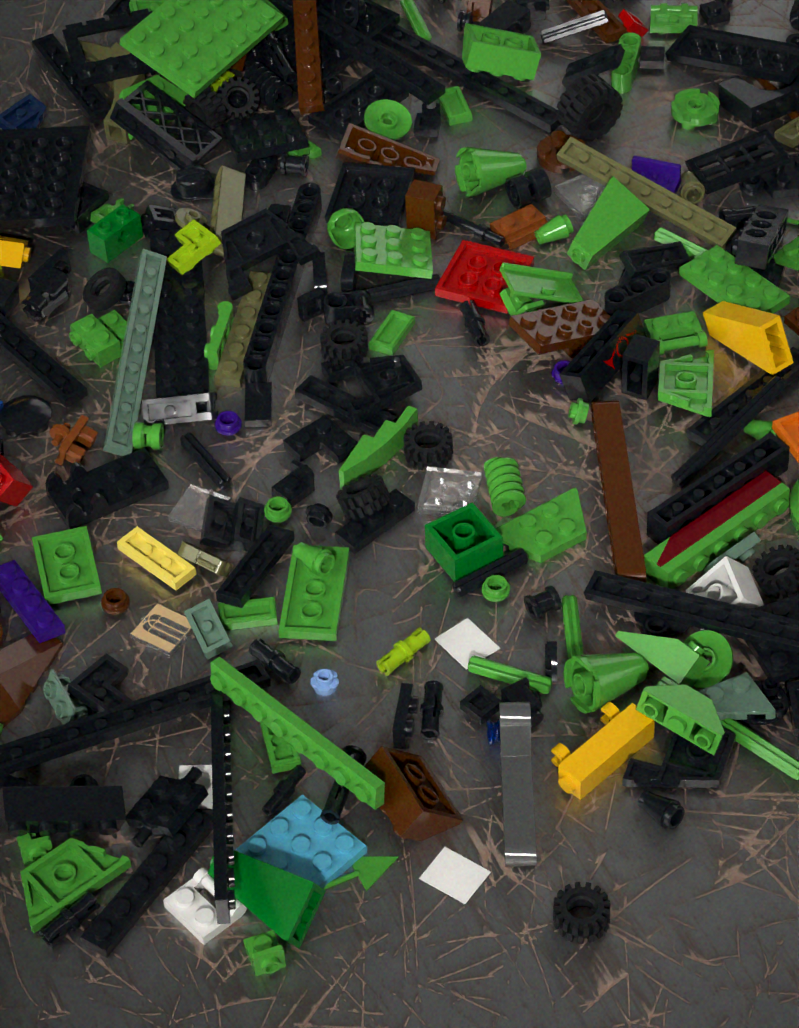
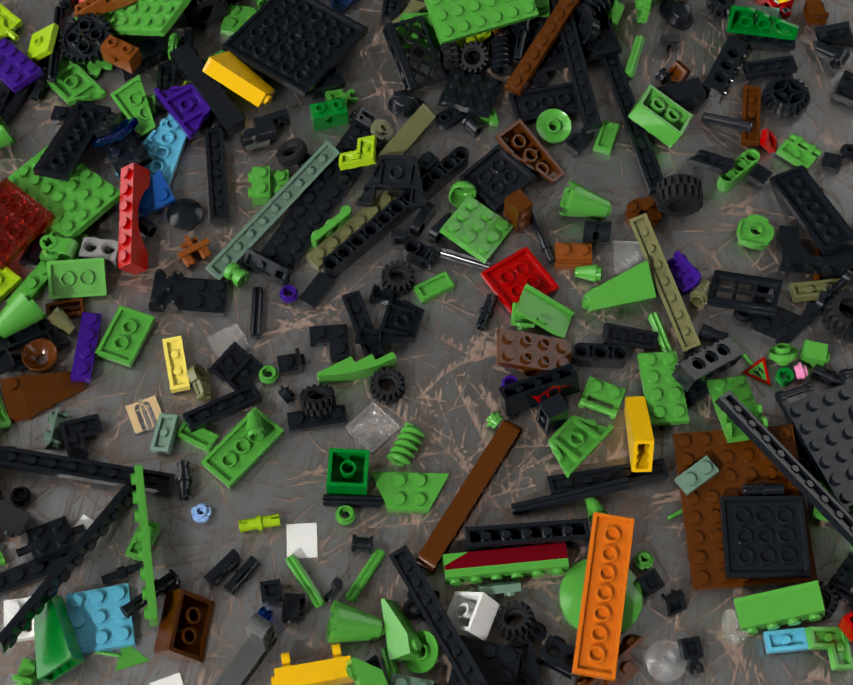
camera: 30 degrees right, 15 degrees up
reddish brown plate [101,588,130,615] -> none

